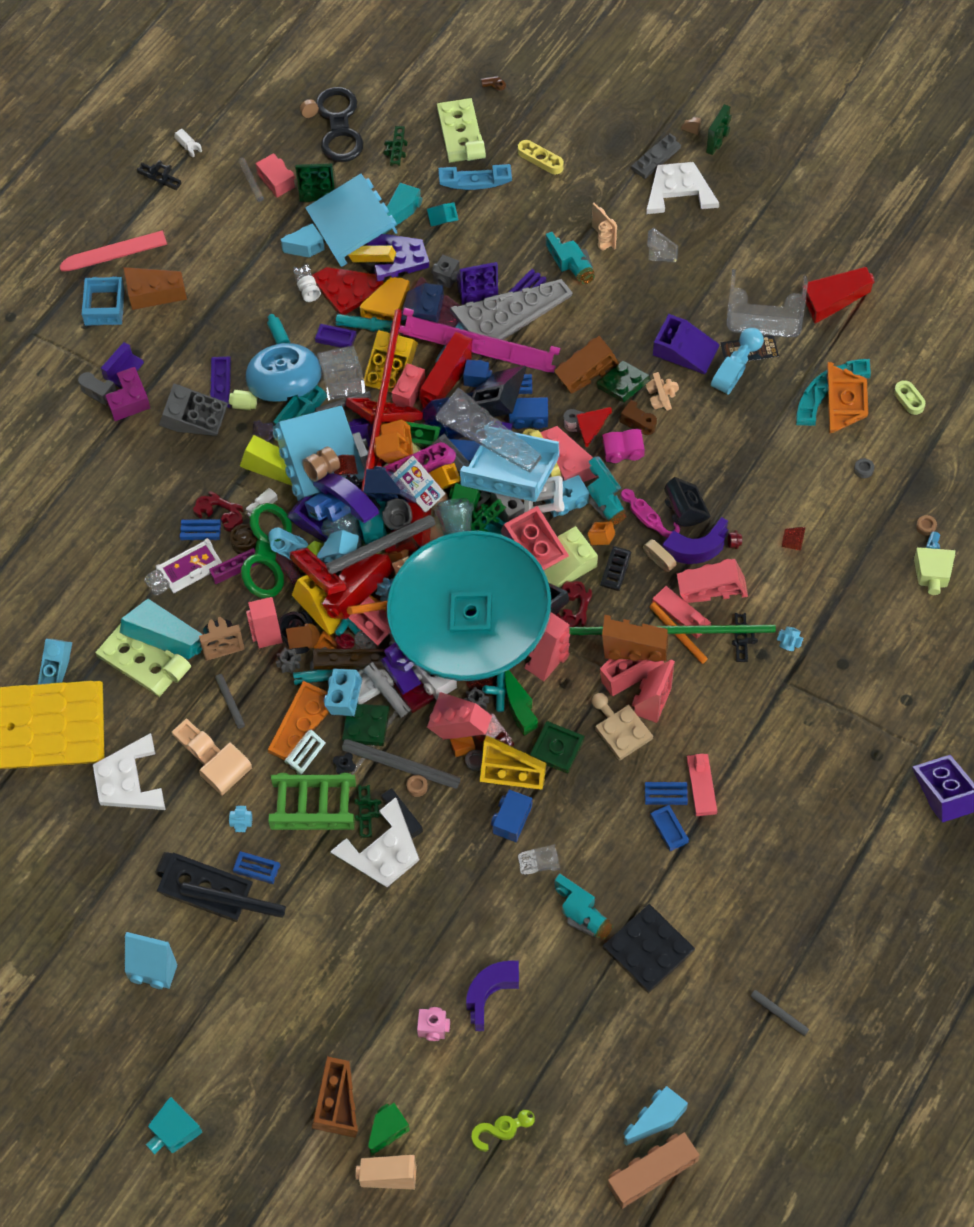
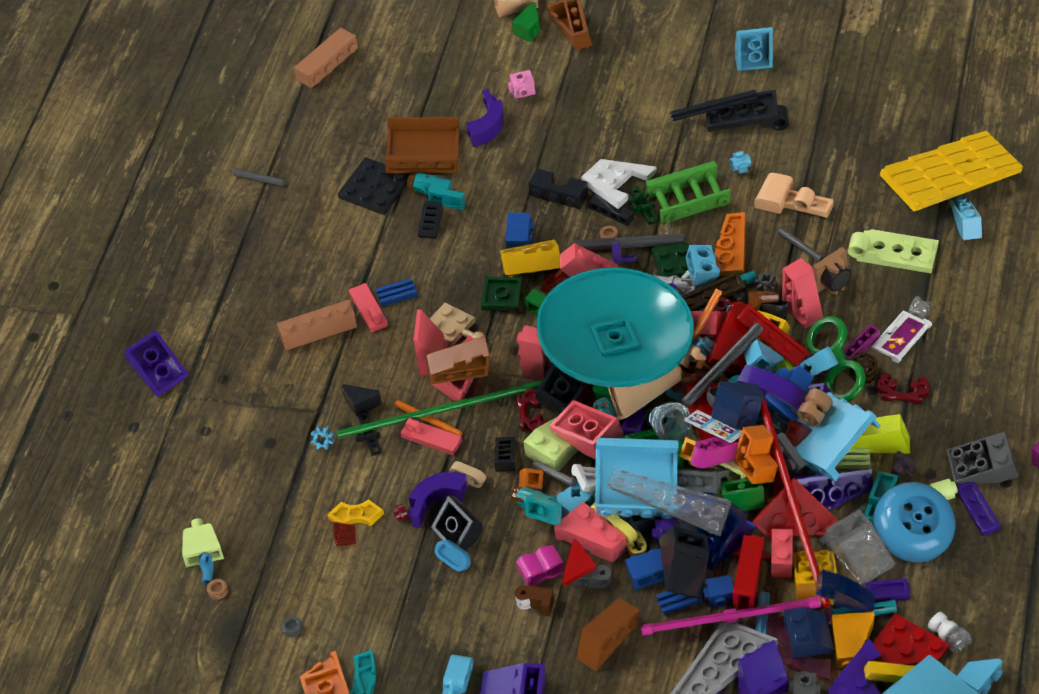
camera: 165 degrees right, 10 degrees down
white wing [93,733,166,810] -> none
teal slope [120,599,203,660] -> none
blue tile [180,520,221,540] -> none
blue tile [233,851,280,884] -> none
white bar [246,488,278,517] -> none
teal cylinder [267,314,290,344] -> none
light aqua tile [284,729,326,775] -> none
black plate [333,753,356,774] -> none
lime piece [471,1110,535,1152] -> none
clear leg [518,844,561,874] -> none
dark green plate [596,361,651,403] -> none
dark pink piece [620,489,680,538] -> none
medium azure slope [624,1086,688,1146] -> none
light nougat hips [646,372,679,410] -> none
blue tile [650,805,689,851] -> none
coral wedge [677,559,748,603] -> none
none -> nougat brick [277,300,357,351]
none -> yellow tile [327,500,384,529]
none -> black slope [342,384,382,417]
none -> dark orange panel [385,117,459,173]
none -> black slope [418,201,443,239]
none -> dark azure tile [435,540,471,571]
none -> black arch [528,168,588,209]
none -> dark grey bar [533,461,577,487]
none -> dark purple panel [611,241,637,263]
none -> clear blue slope [816,569,875,613]

